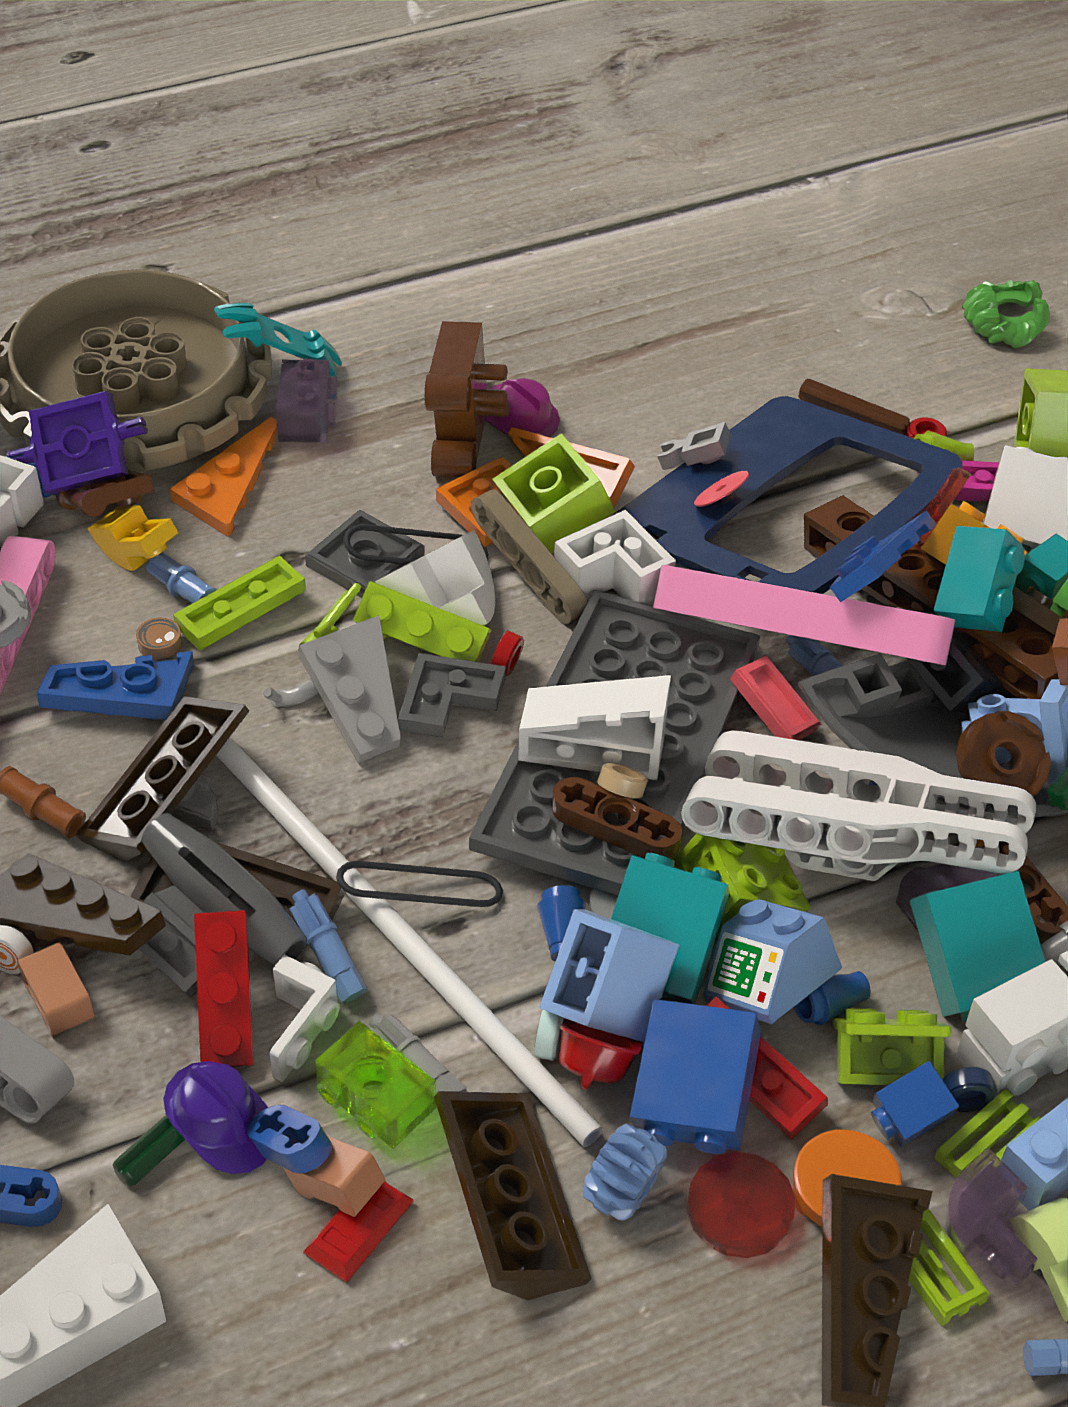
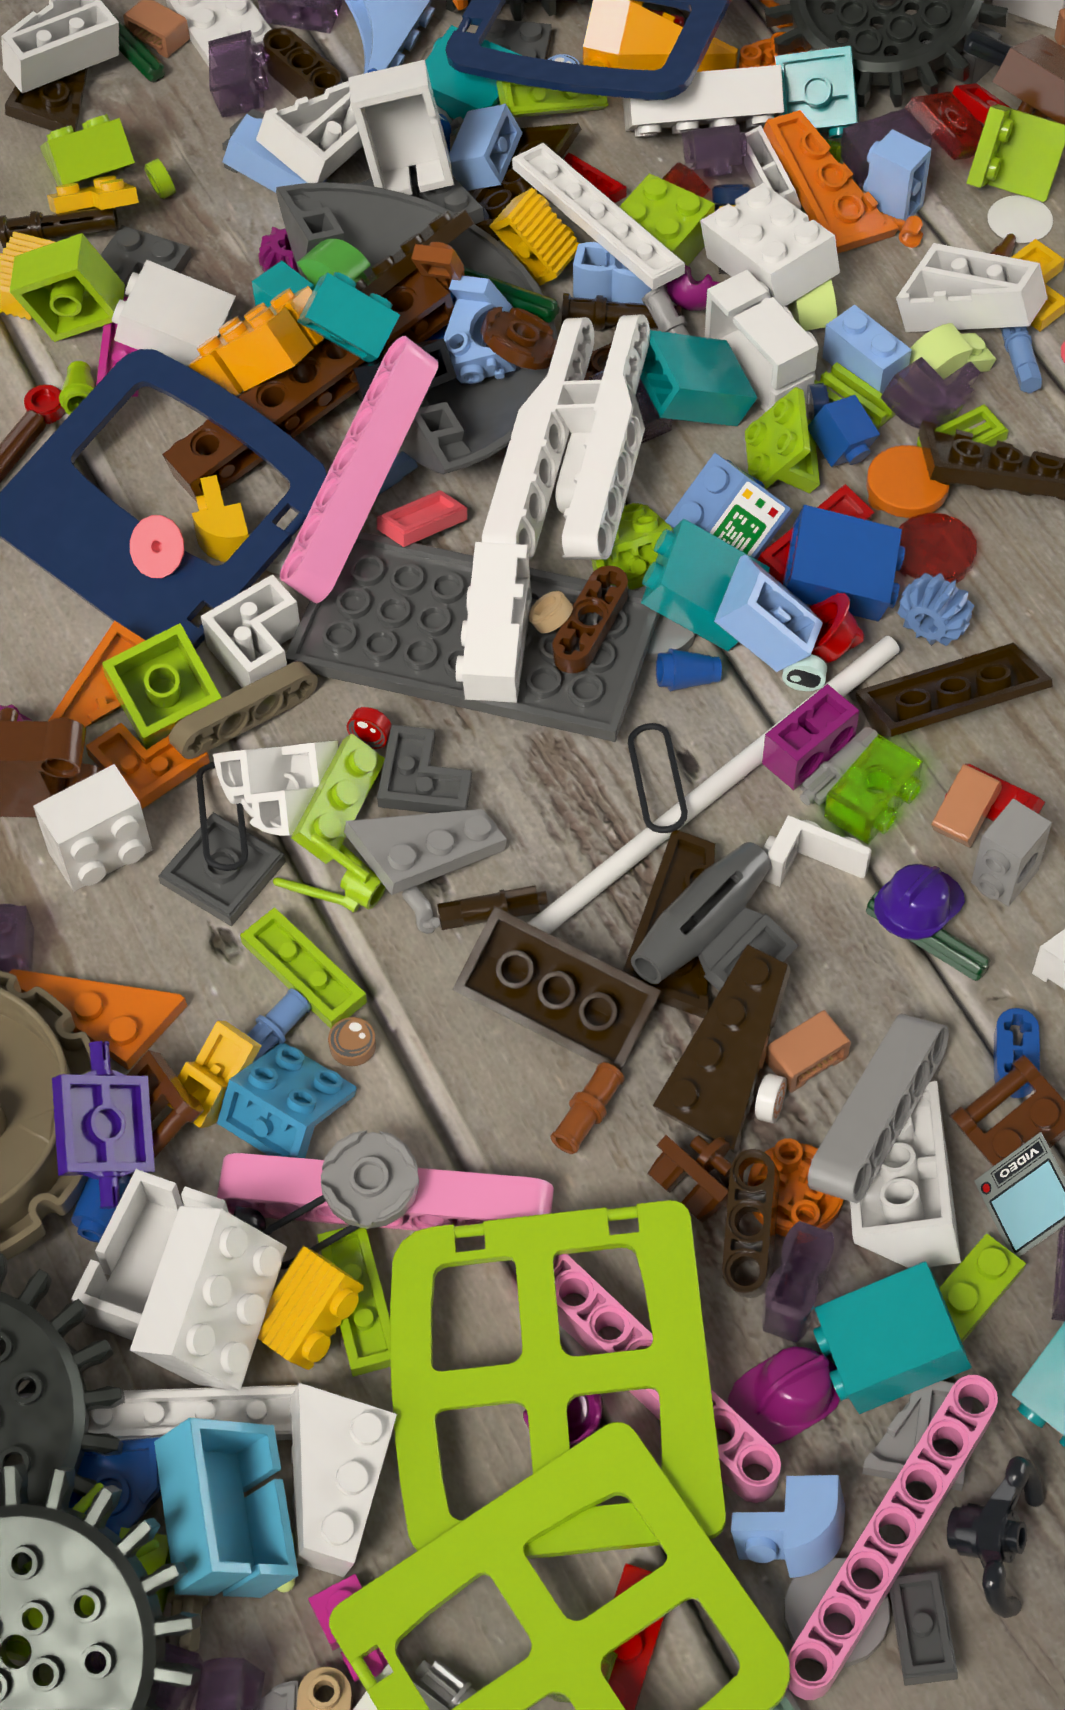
camera: 90 degrees left, 10 degrees up
blue wing [37,651,194,720] -> none
red plate [194,910,254,1067] -> none
blue beam [248,1104,332,1174] -> none
medium blue piece [289,889,368,1003] -> none
light grey plate [657,422,731,470] -> none
blue wing [830,510,936,602] -> none
clear red tile [917,467,972,547] -> none
none -> white brick [33,764,153,892]
none -> yellow brick [191,475,249,562]
none -> dark azure bracket [217,1043,357,1158]
none -> dark brown piece [437,885,548,930]
none -> magenta brick [762,684,860,791]
none -> light grey brick [971,799,1052,907]

